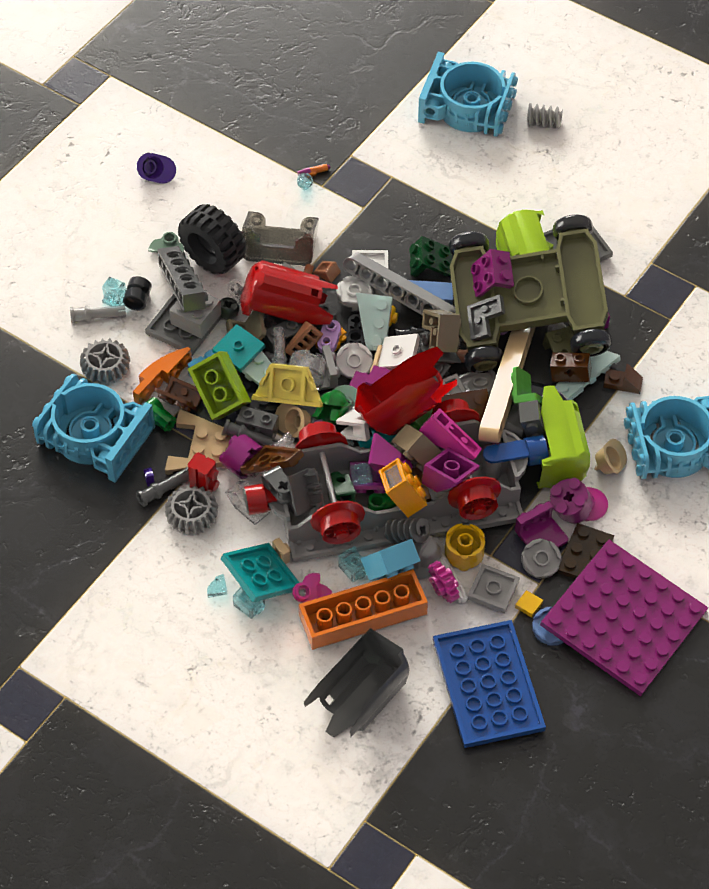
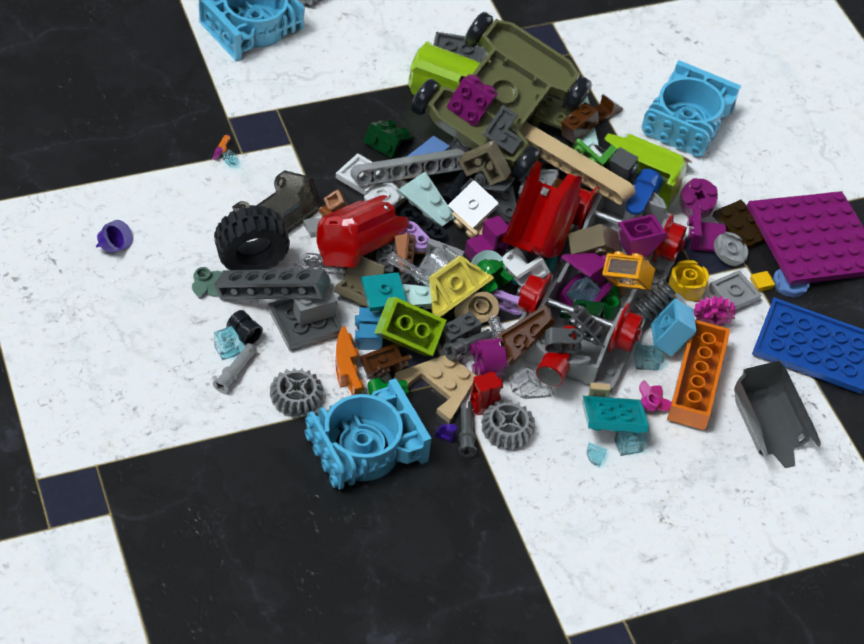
camera: 60 degrees left, 5 degrees down
white tile [336,343,373,379] -> none
dark pink slope [419,408,482,460] -> none

